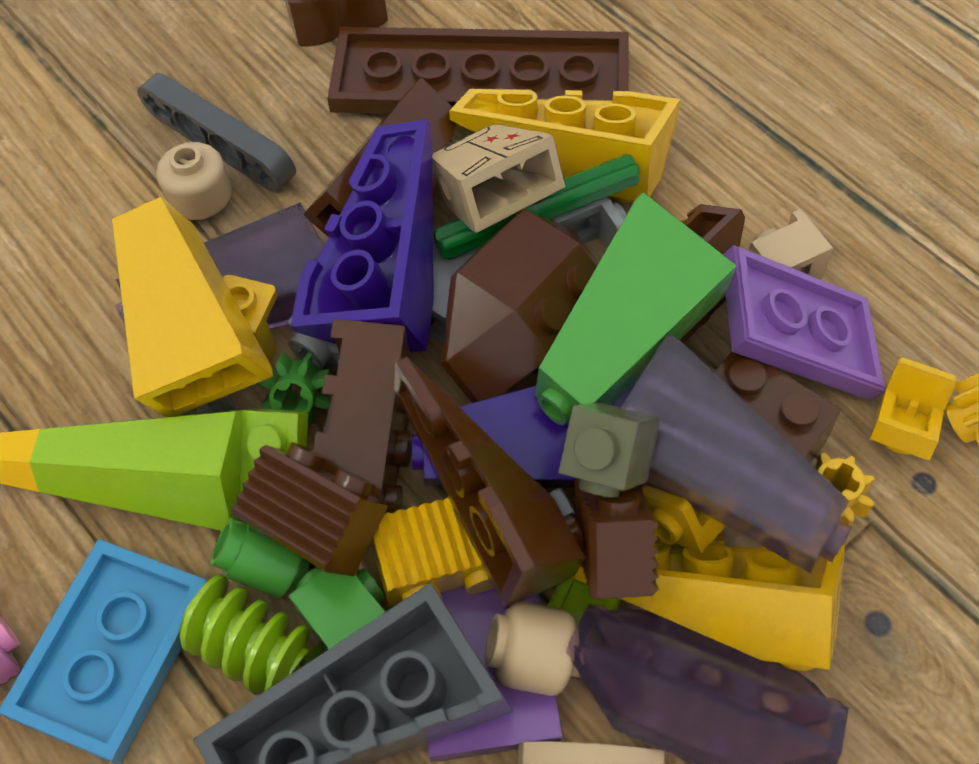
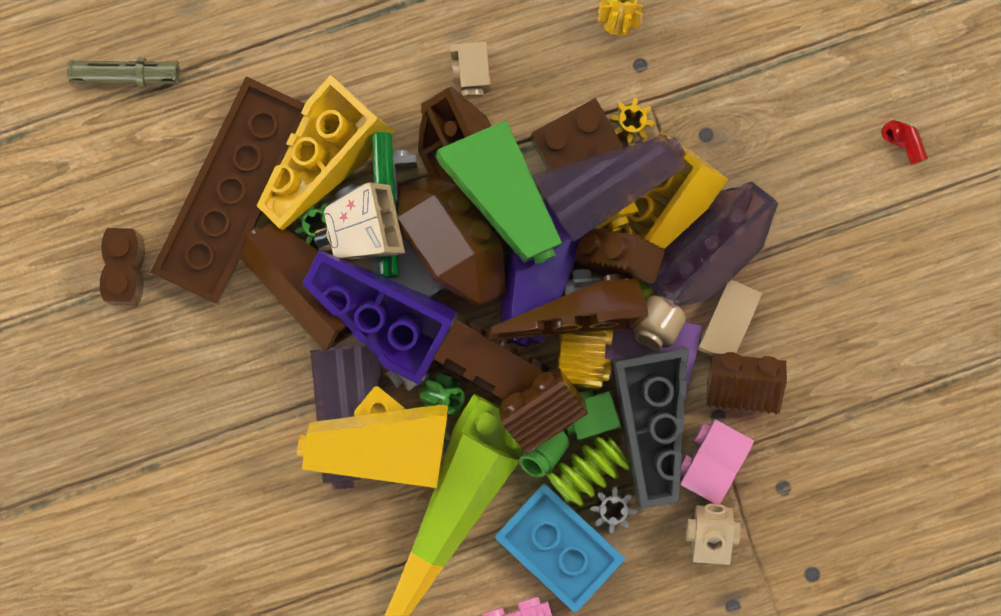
camera: 70 degrees left, 25 degrees up
dark grey beam [137,73,296,192] -> none
tan head [156,142,232,220] -> none
olive brick [559,402,661,497] -> none
medium lavender tile [723,245,885,401] -> none
yellow bracket [870,358,957,461] -> none
none -> light grey gear [590,487,637,533]

